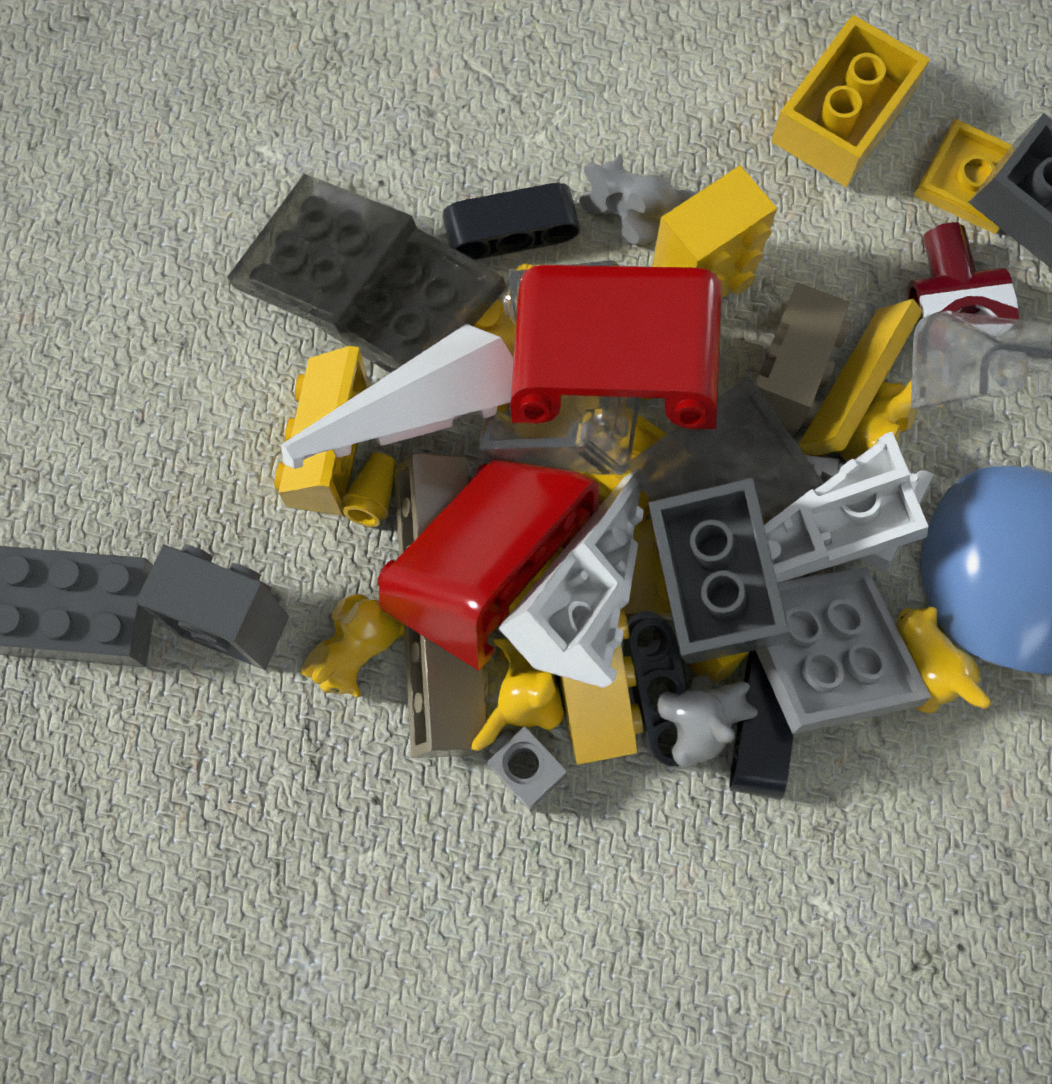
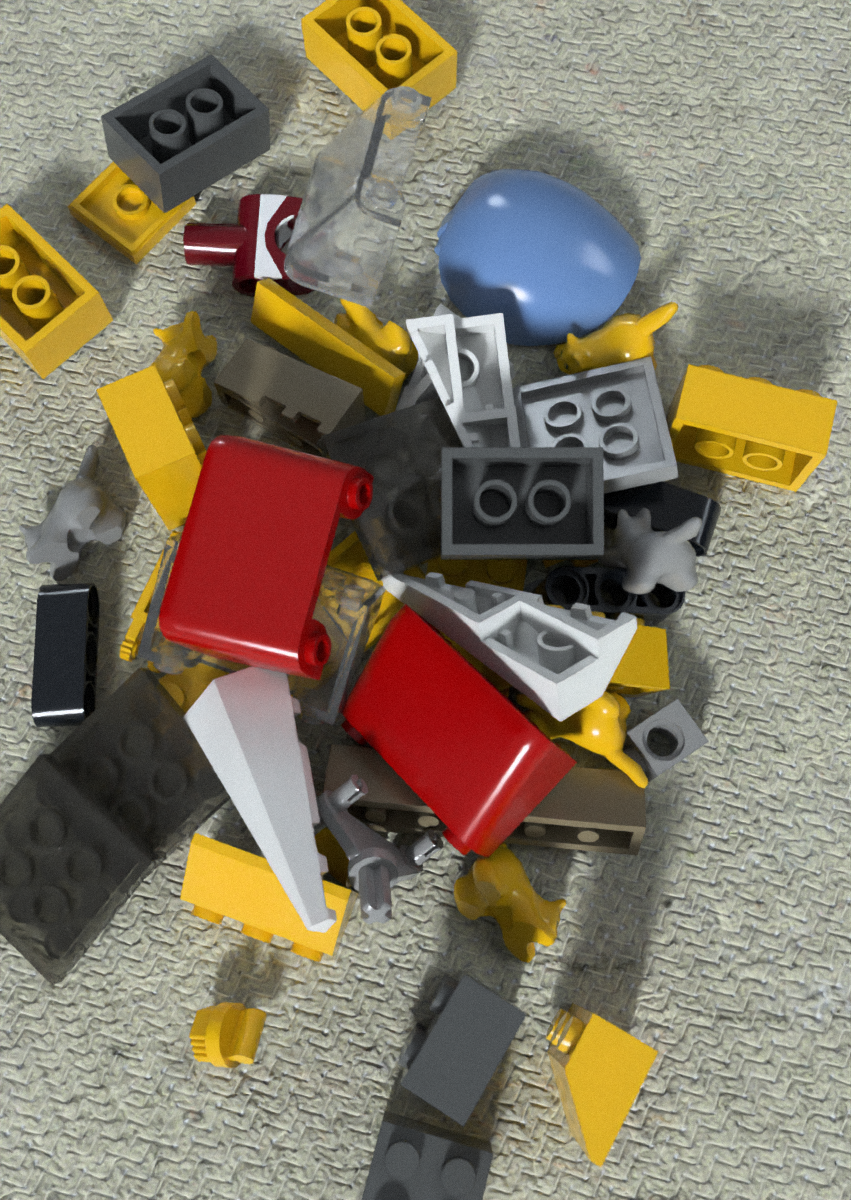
camera: 80 degrees left, 0 degrees up
none -> yellow animal [149,311,217,418]
none -> yellow piece [189,1002,267,1068]
none -> light grey axle [313,774,444,924]
none -> yellow slope [545,1003,658,1167]
none -> yellow brick [666,364,837,492]

